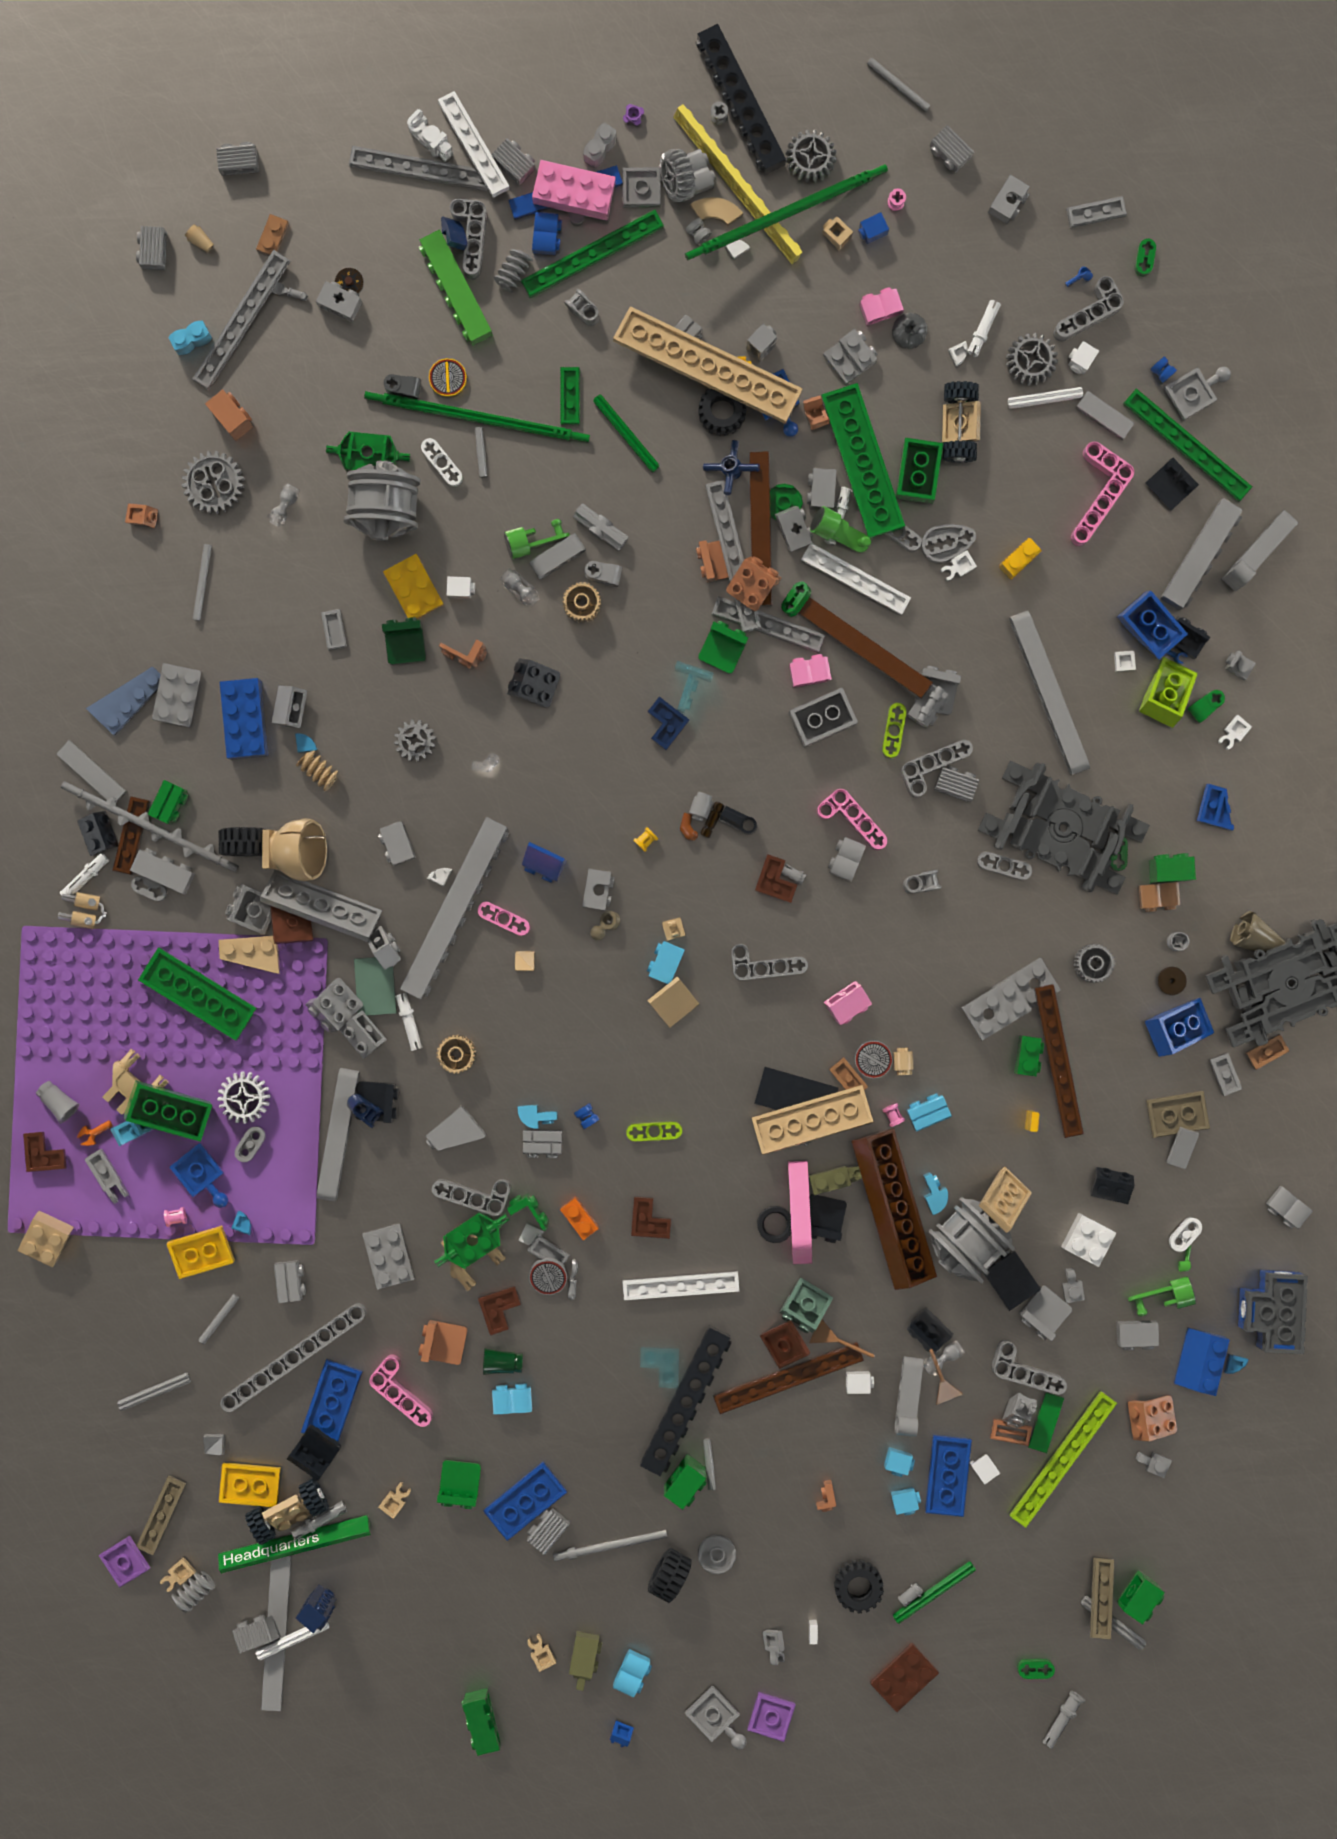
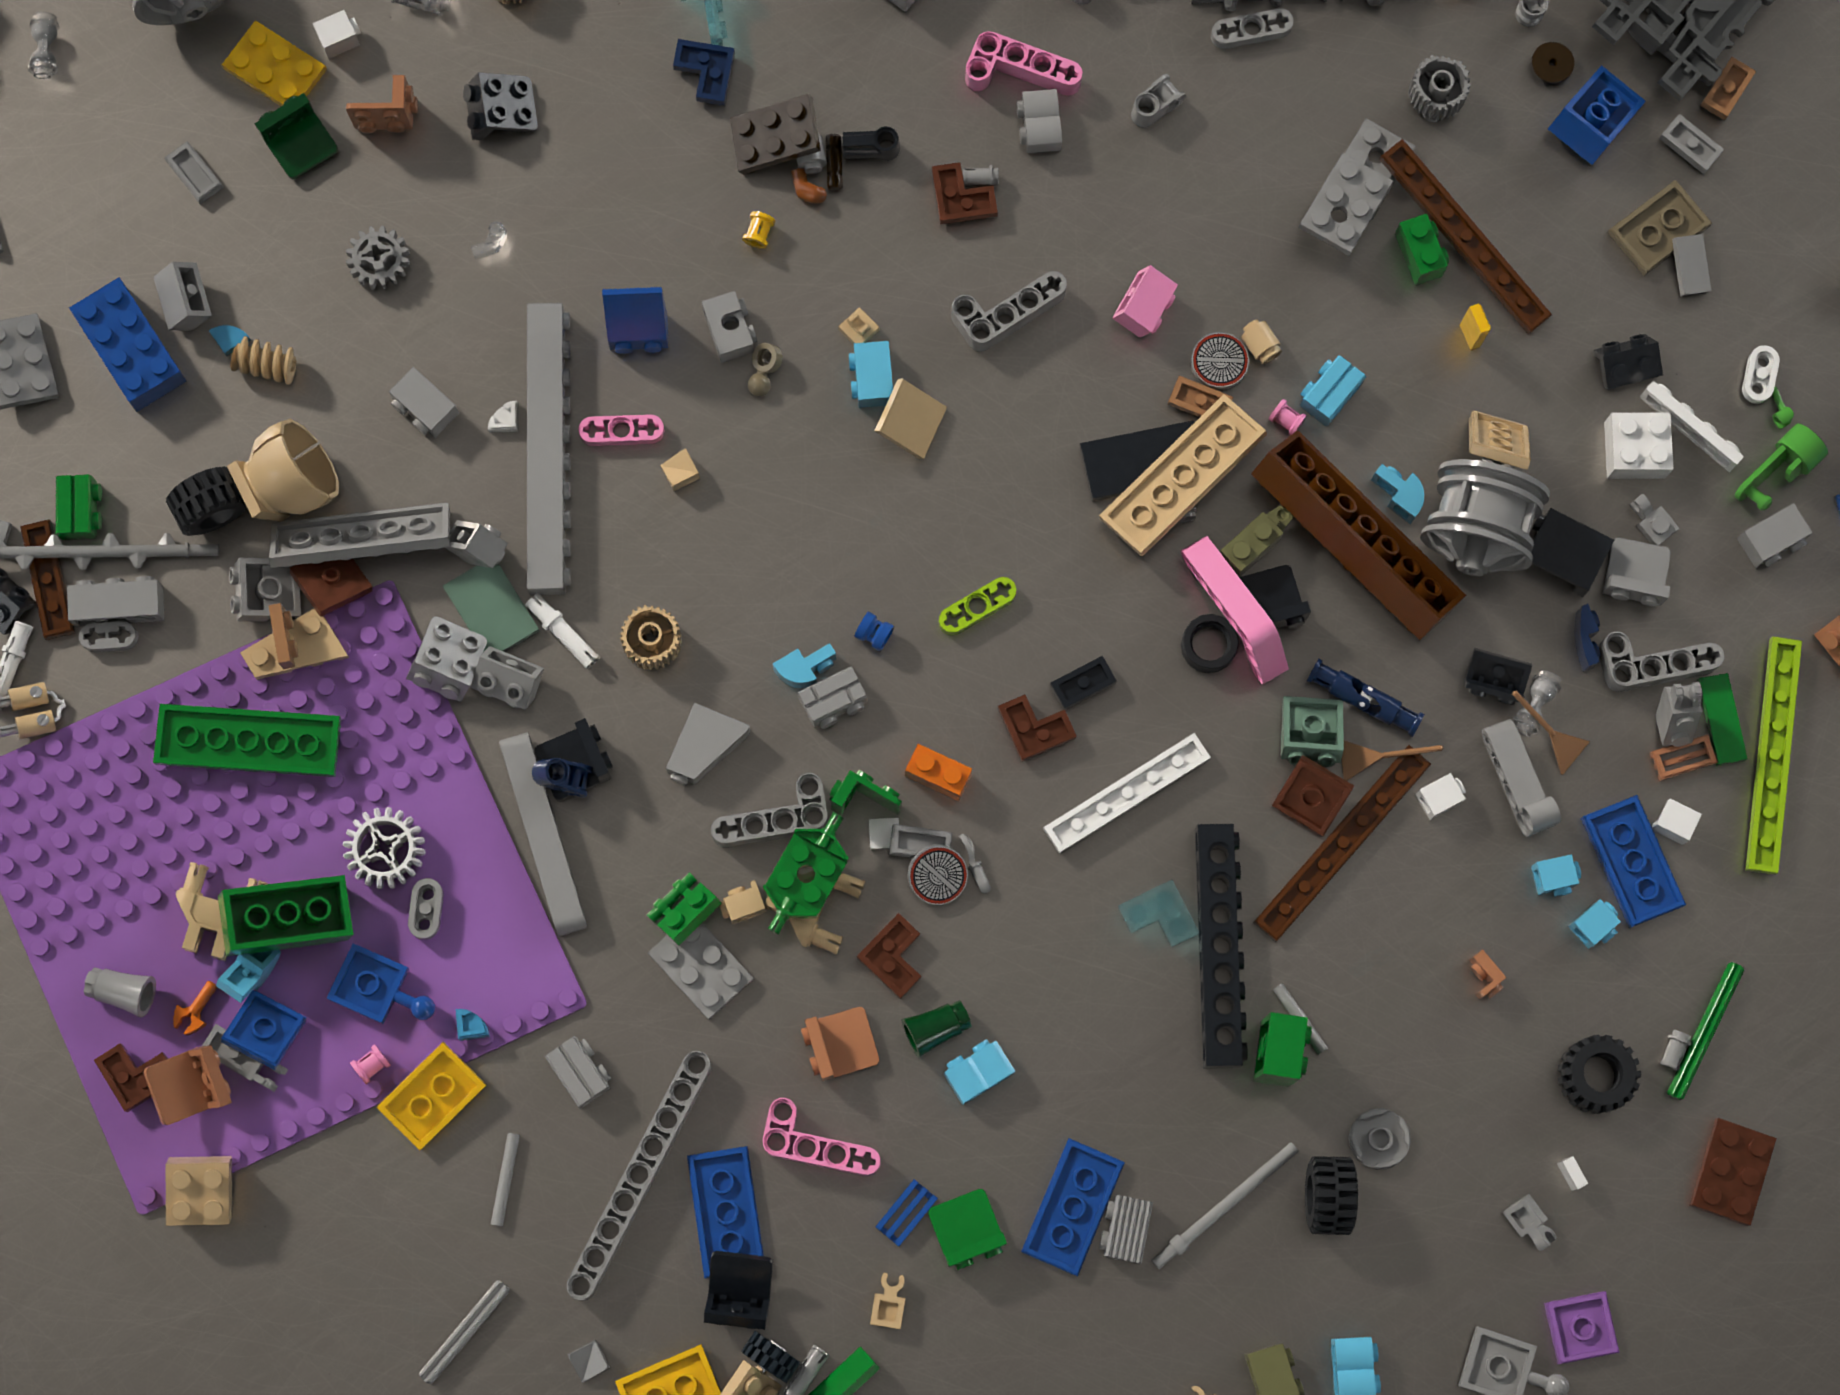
camera: 30 degrees left, 10 degrees down
none -> nougat bracket [144,1045,232,1125]
none -> blue tile [221,990,306,1070]
none -> medium nougat plate [268,603,298,669]
none -> green plate [647,872,722,946]
none -> tan brick [719,880,766,925]
none -> dark brown plate [730,94,821,175]
none -> blue tile [875,1179,938,1247]
none -> black plate [1050,655,1117,710]
none -> dark blue piece [1307,658,1425,737]
none -> dark blue slope [1574,603,1601,672]
none -> white plate [1640,381,1744,472]

